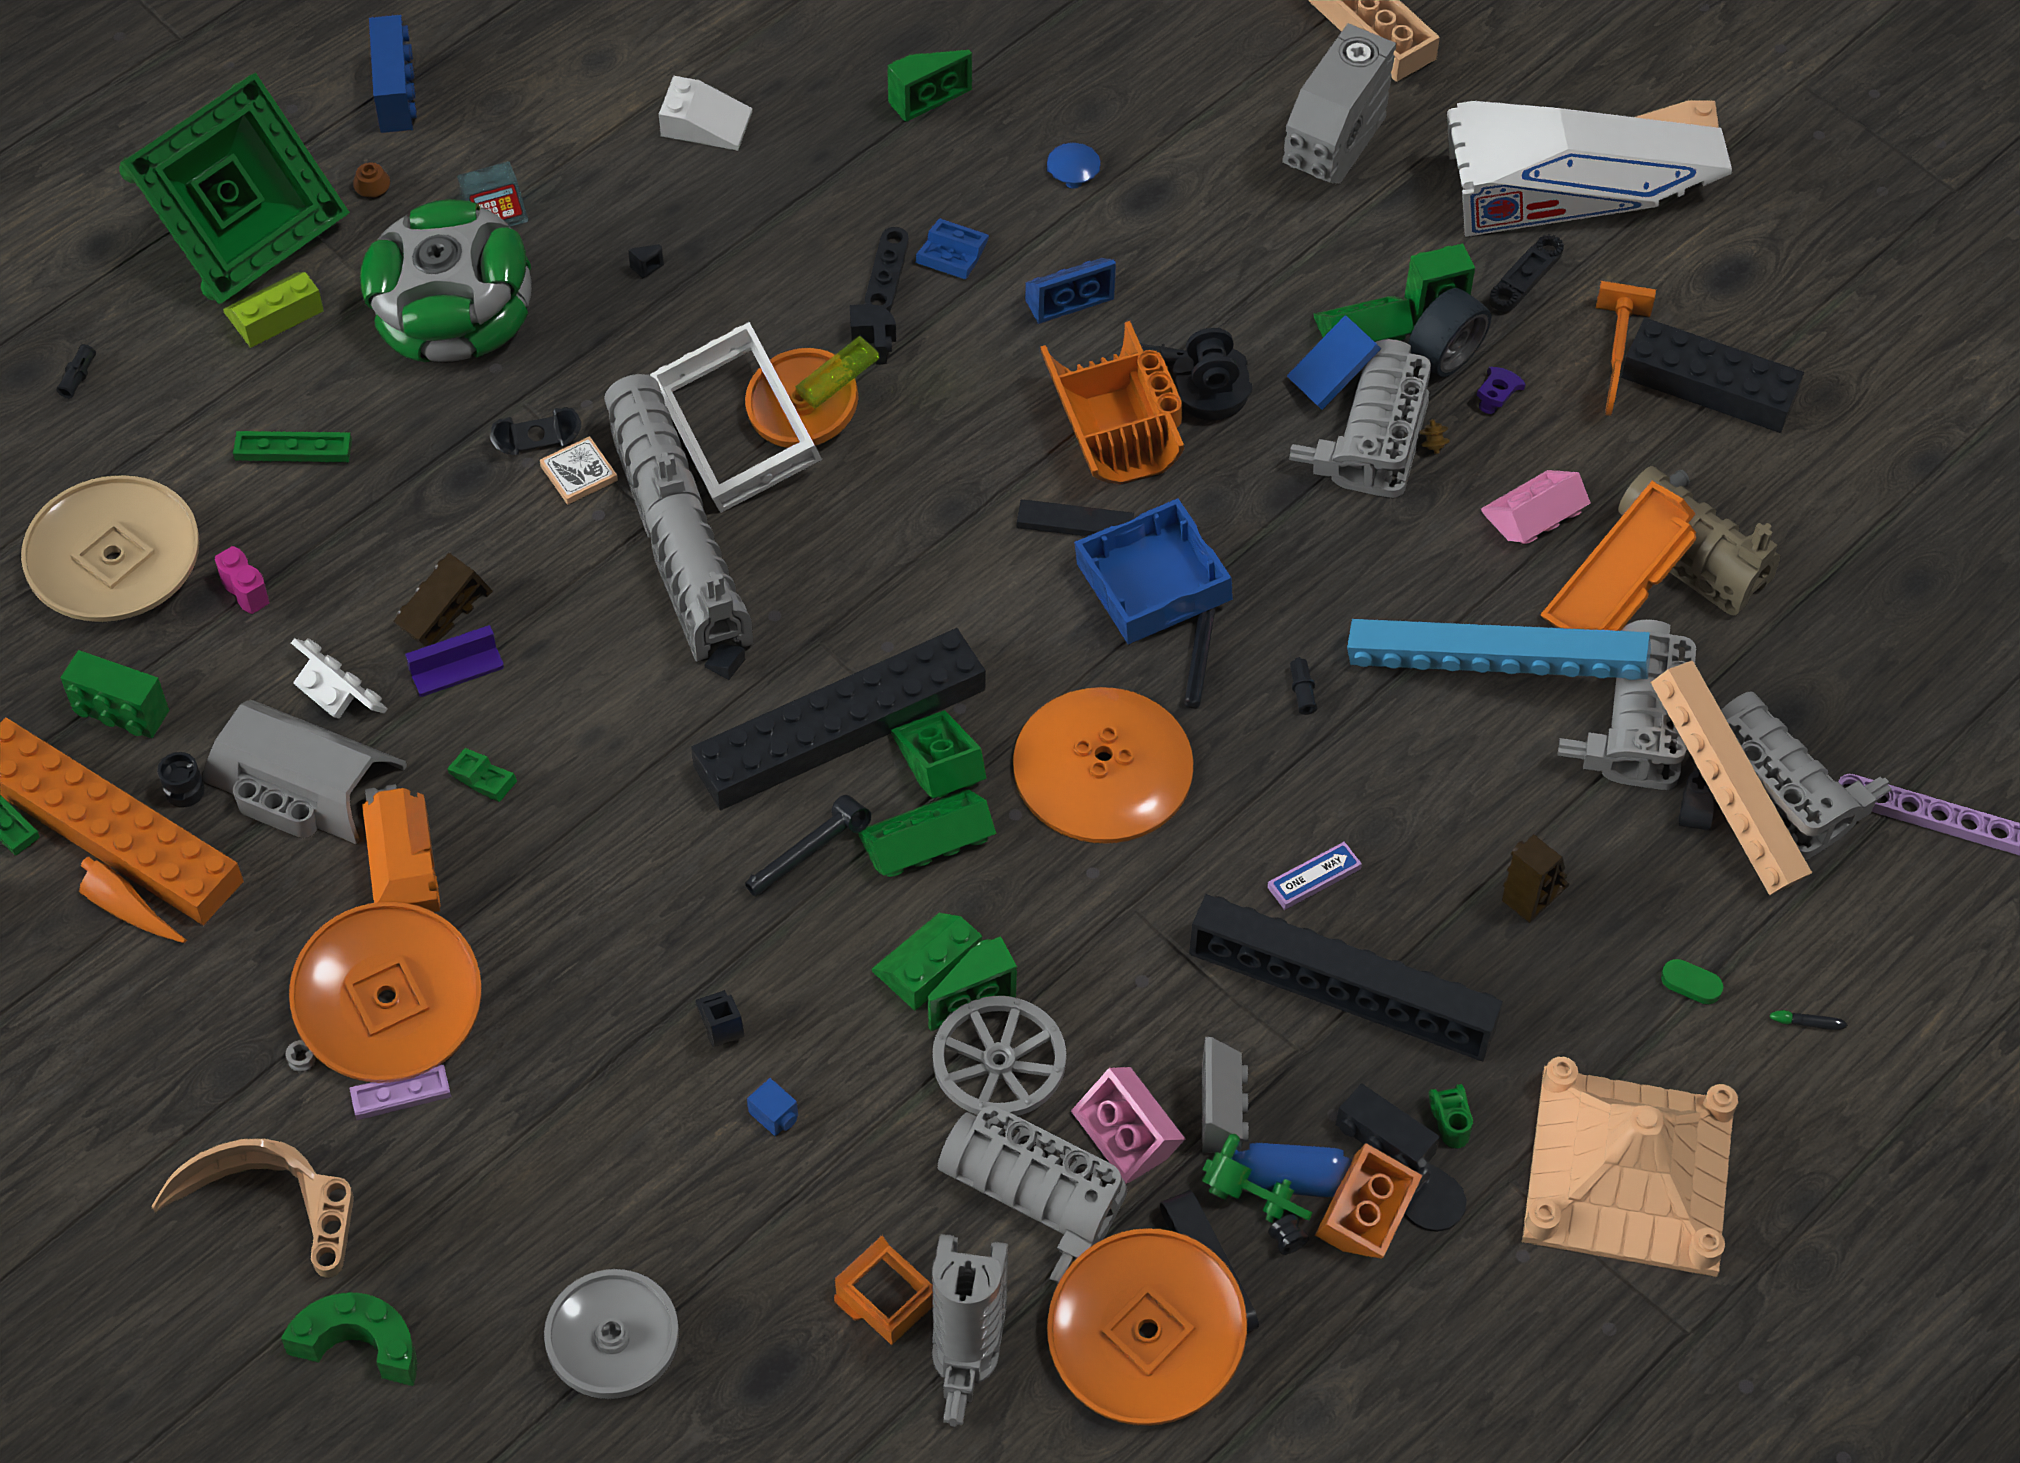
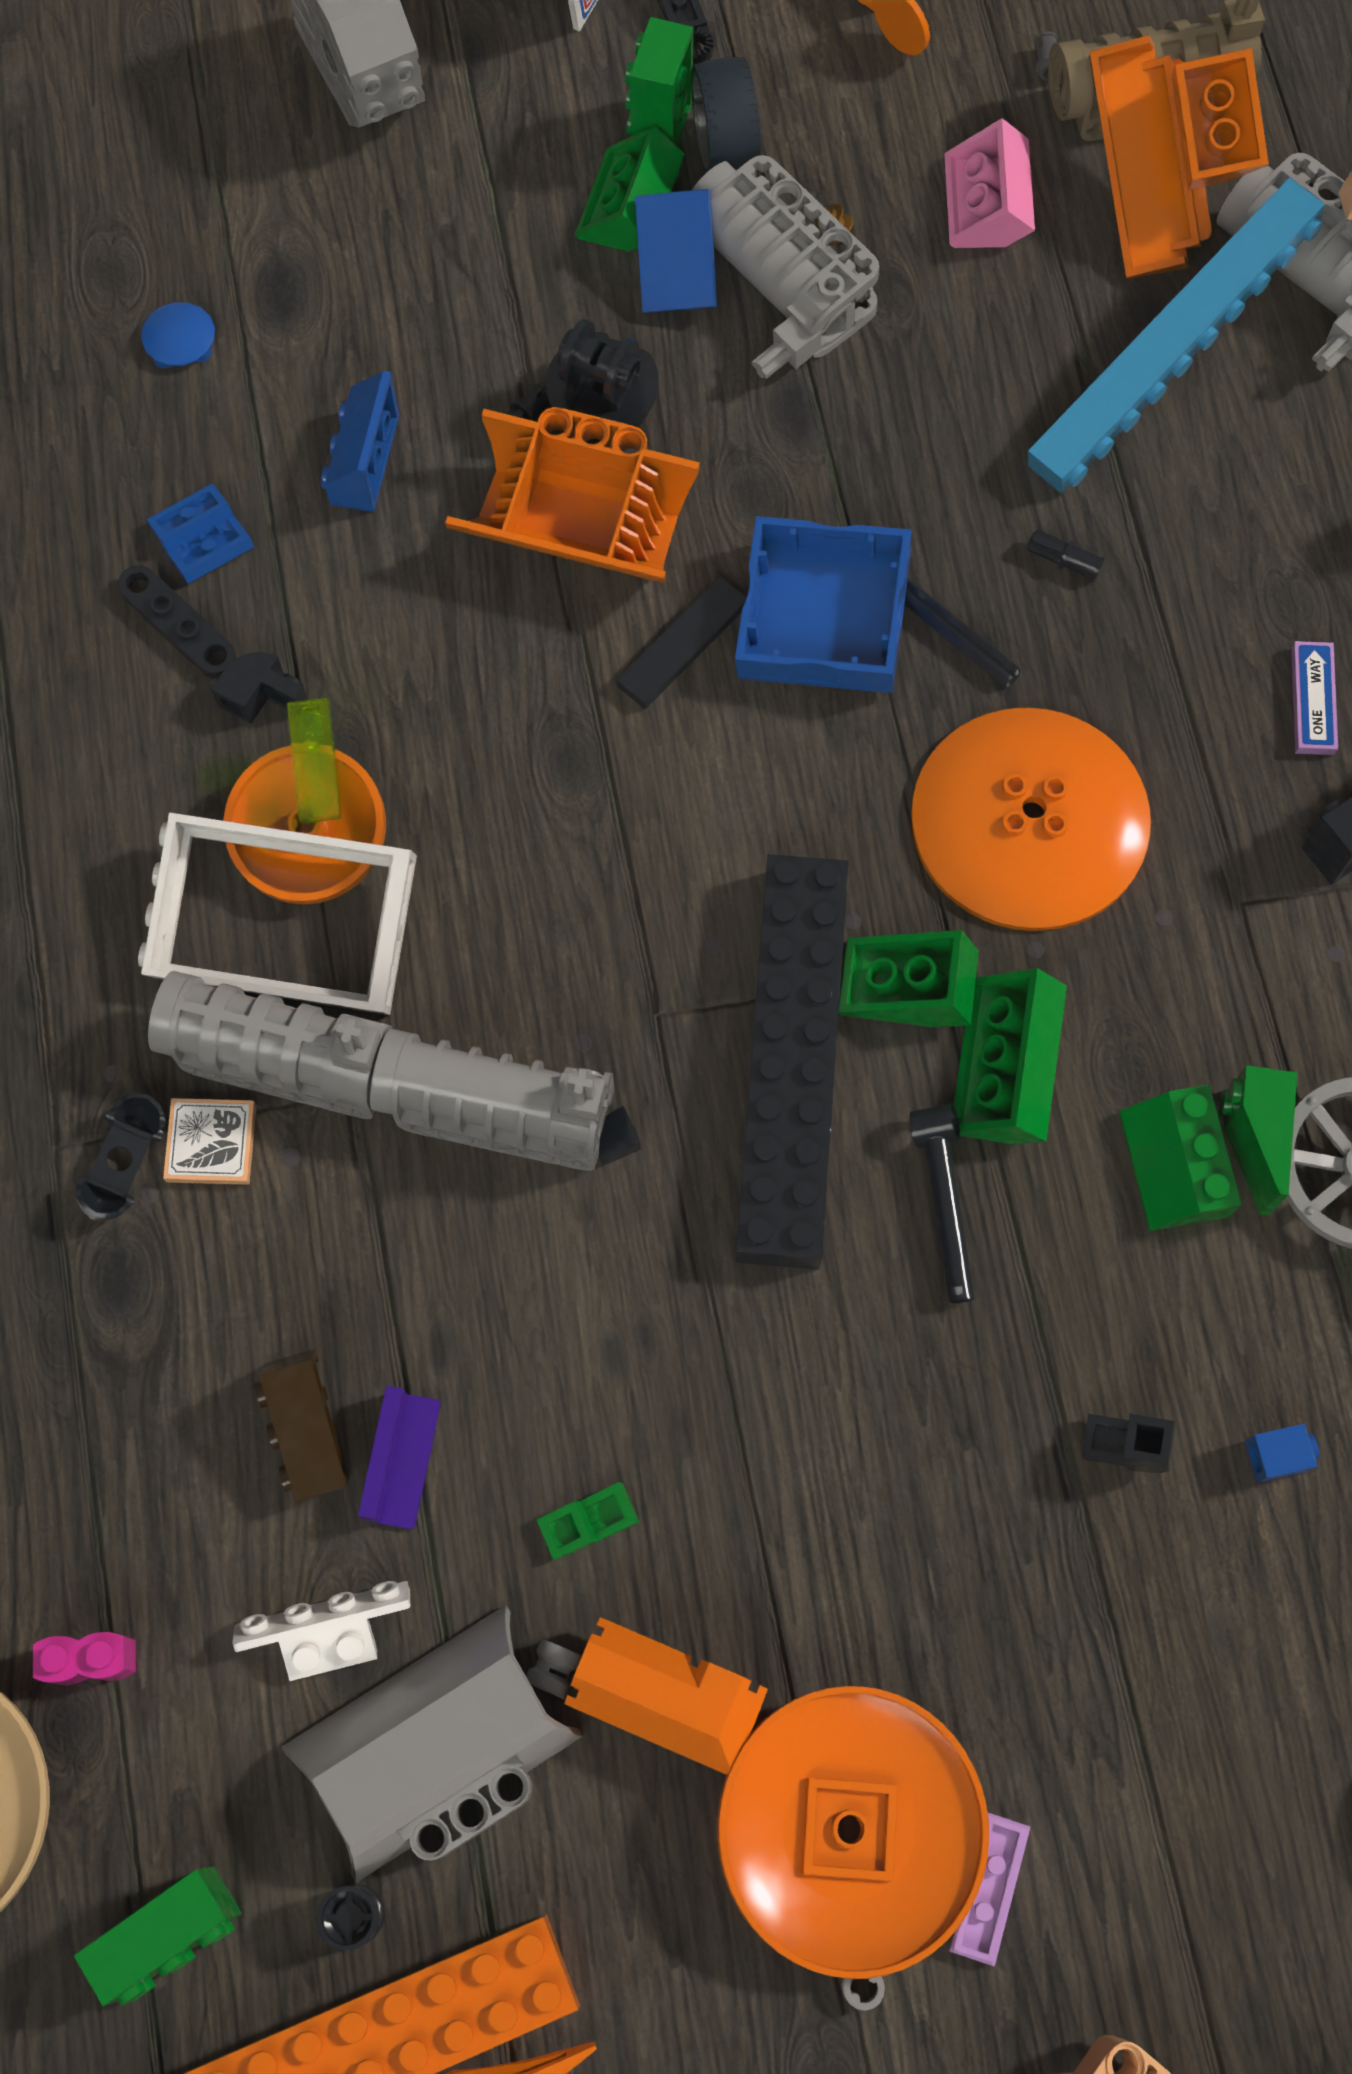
camera: 55 degrees left, 15 degrees up
dark purple piece [1477,367,1526,414] -> none
none -> orange slope [1171,48,1269,190]

